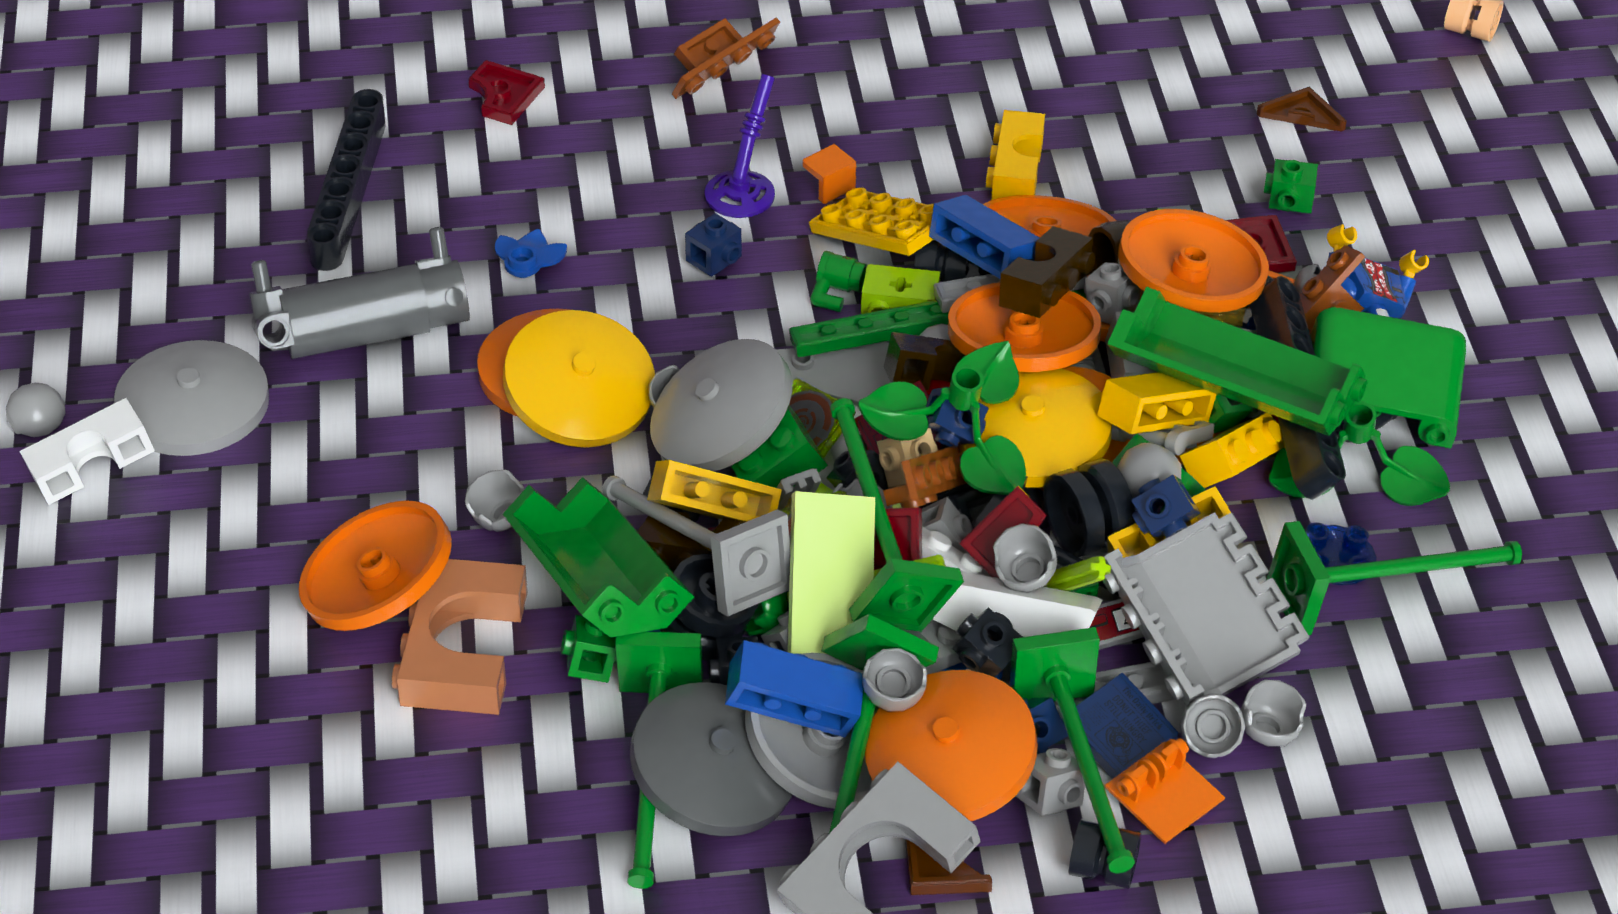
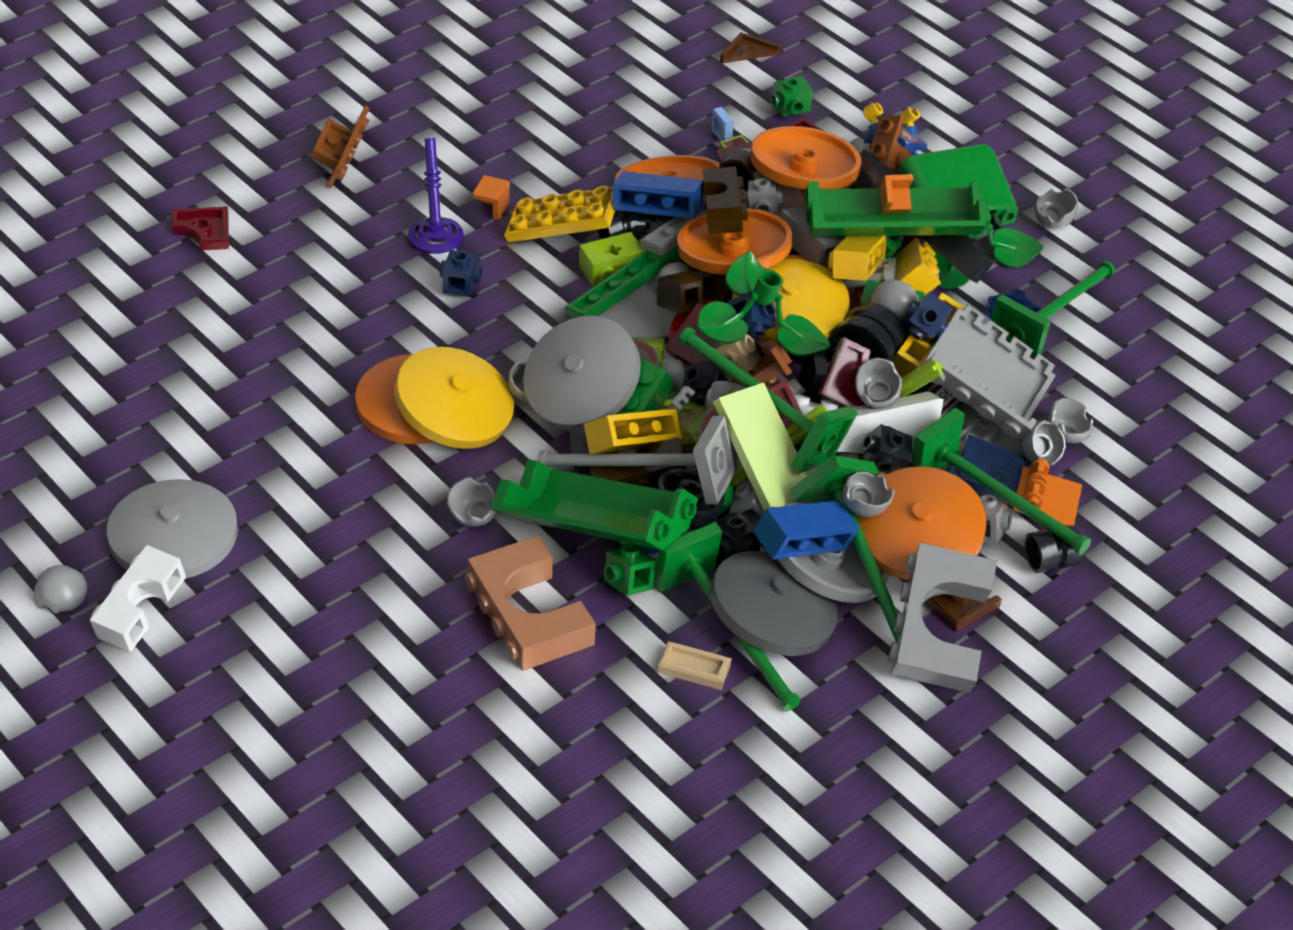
camera: 35 degrees left, 0 degrees up
dark grey piece [249,227,470,359] -> none
orange dish [299,501,452,631] -> none
black beam [307,89,386,271] -> none
blue plate [494,229,567,278] -> none
green piece [810,251,867,312] -> none
yellow arch [986,110,1045,200] -> none
none -> tan tile [657,641,732,690]
none -> light blue tile [711,107,734,142]
none -> orange panel [879,174,913,214]
none -> light grey hair [1034,188,1079,228]

